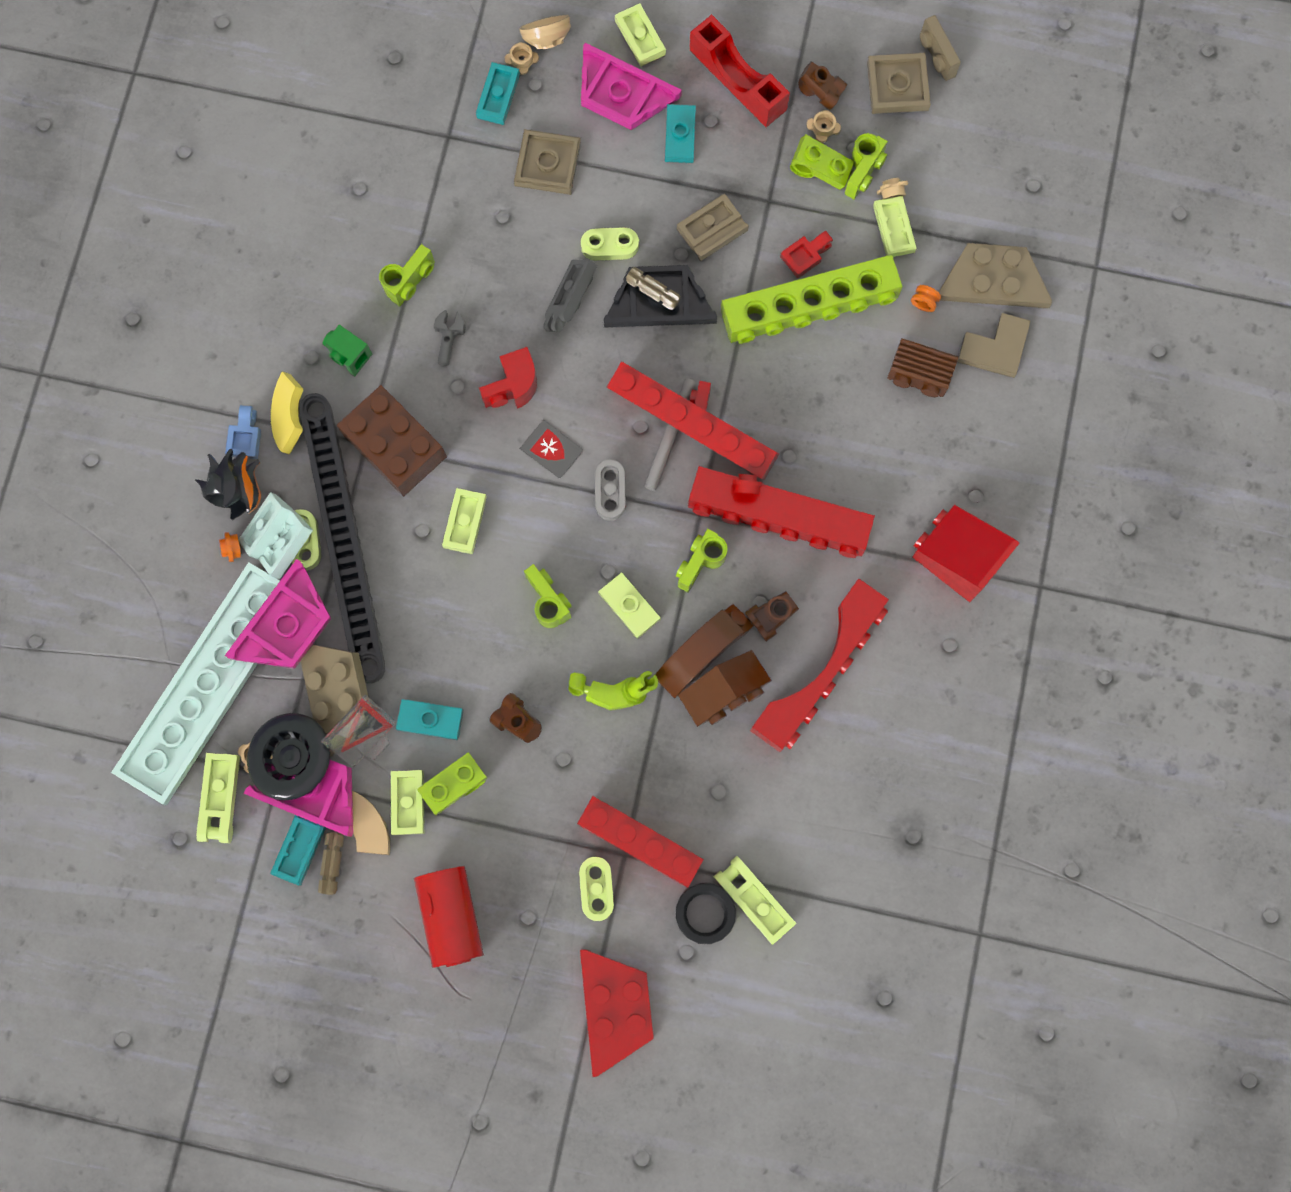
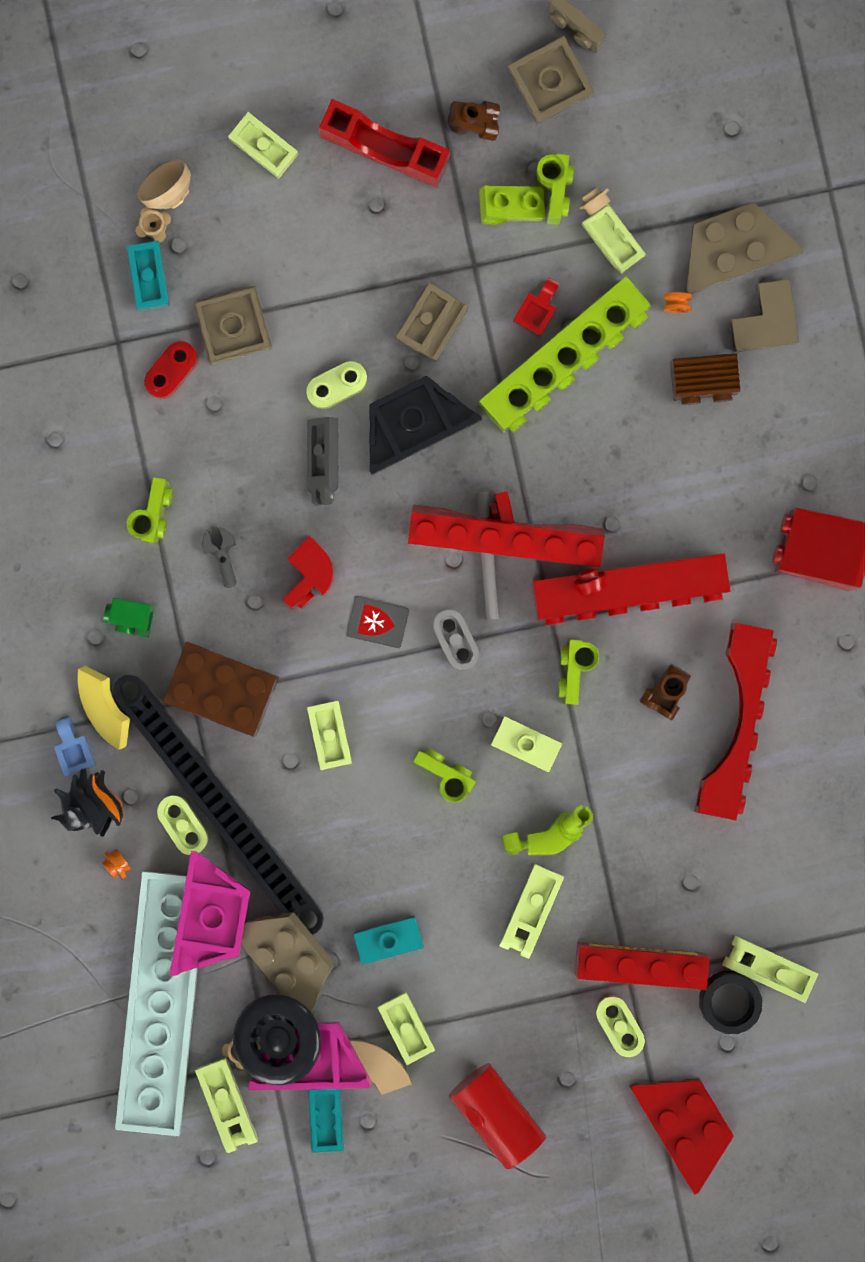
camera: 30 degrees left, 10 degrees up
light aqua slope [238,492,313,579] -> none
dark tan axle [318,832,344,895] -> none
clear piece [321,694,396,767] -> none
lime plate [417,752,488,816] -> none
reddish brown plate [490,693,542,743] -> none
dark pink wing [581,43,682,130] -> none
dark tan axle [626,267,680,310] -> none
reddish brown arch [655,604,754,699] -> none
teal plate [665,104,696,163] -> none
reddish brown brick [678,650,772,727] -> none
tan plate [807,110,841,143] -> none
none -> red plate [144,341,198,399]
none -> yellowish green plate [499,863,564,959]

